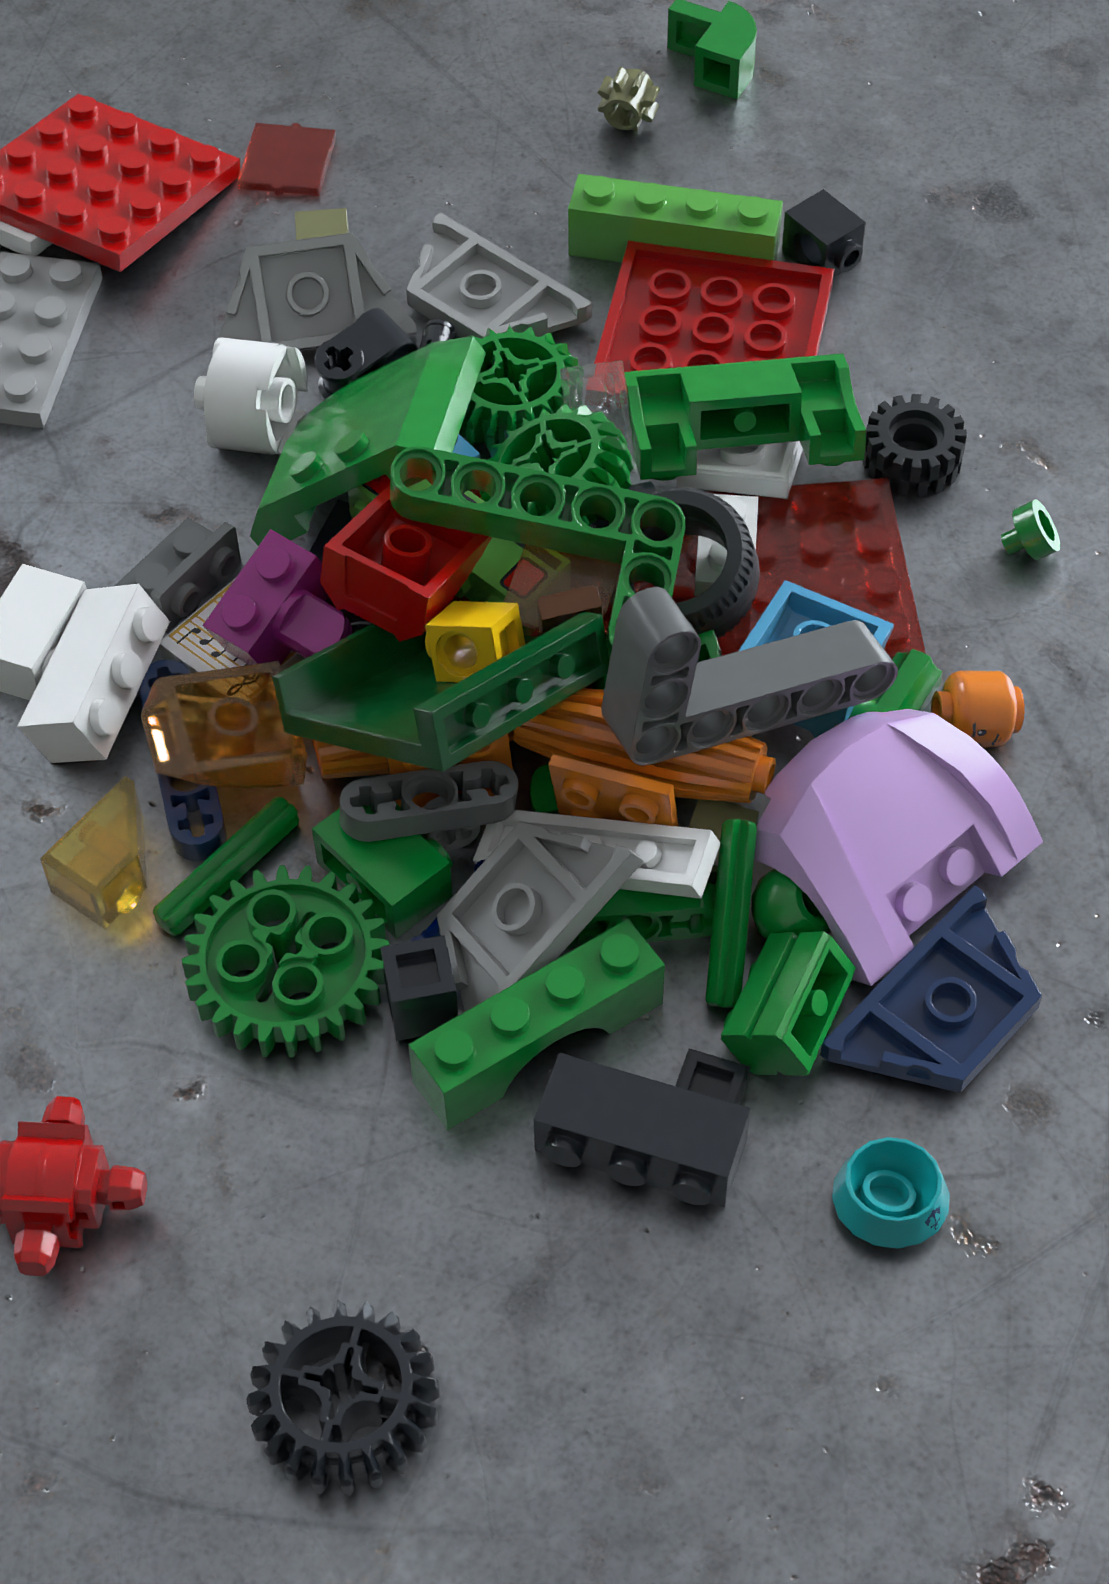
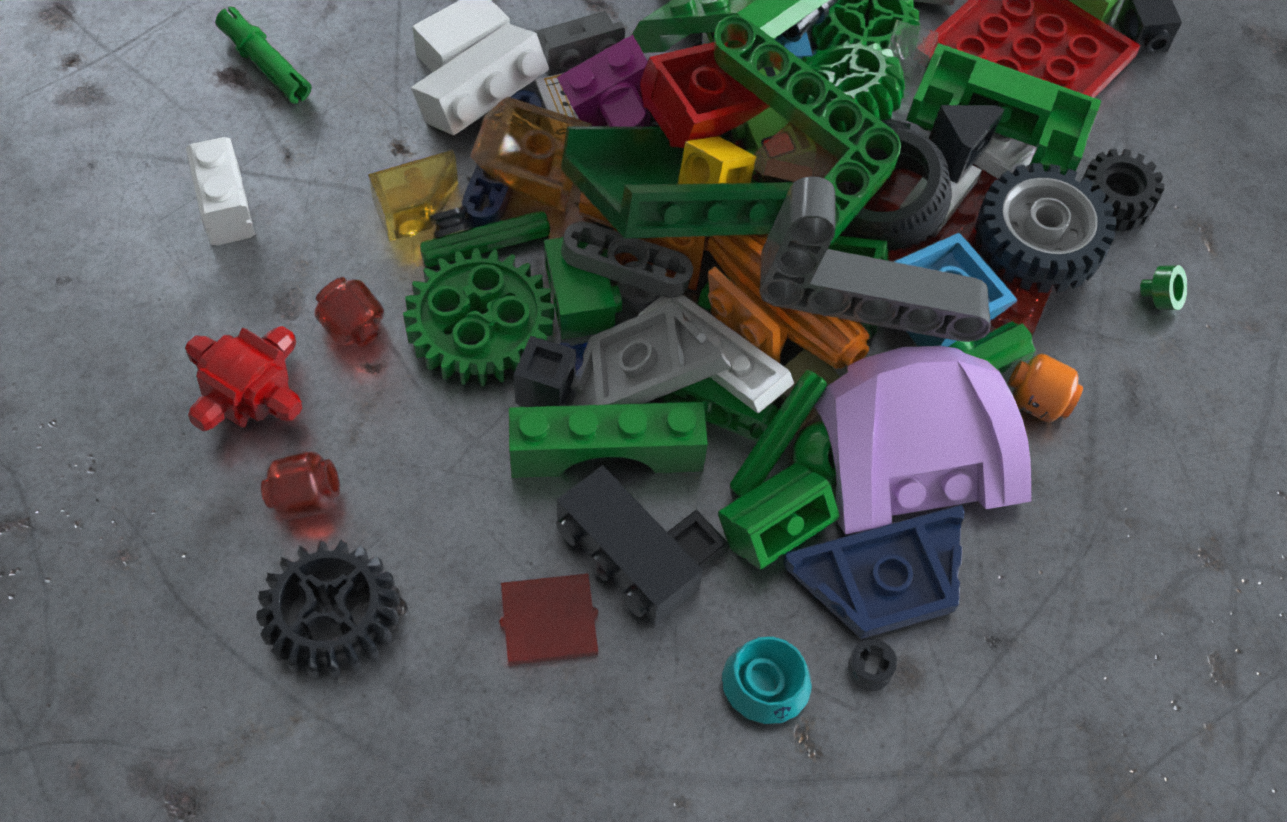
camera: 25 degrees right, 5 degrees up
none -> clear red head [261,451,340,521]
none -> clear red head [314,277,385,347]
none -> black bush [428,205,473,238]
none -> clear red piece [499,573,598,665]
none -> black bush [847,639,898,692]
none -> black slope [928,105,1005,184]
none -> wheel [975,163,1116,293]

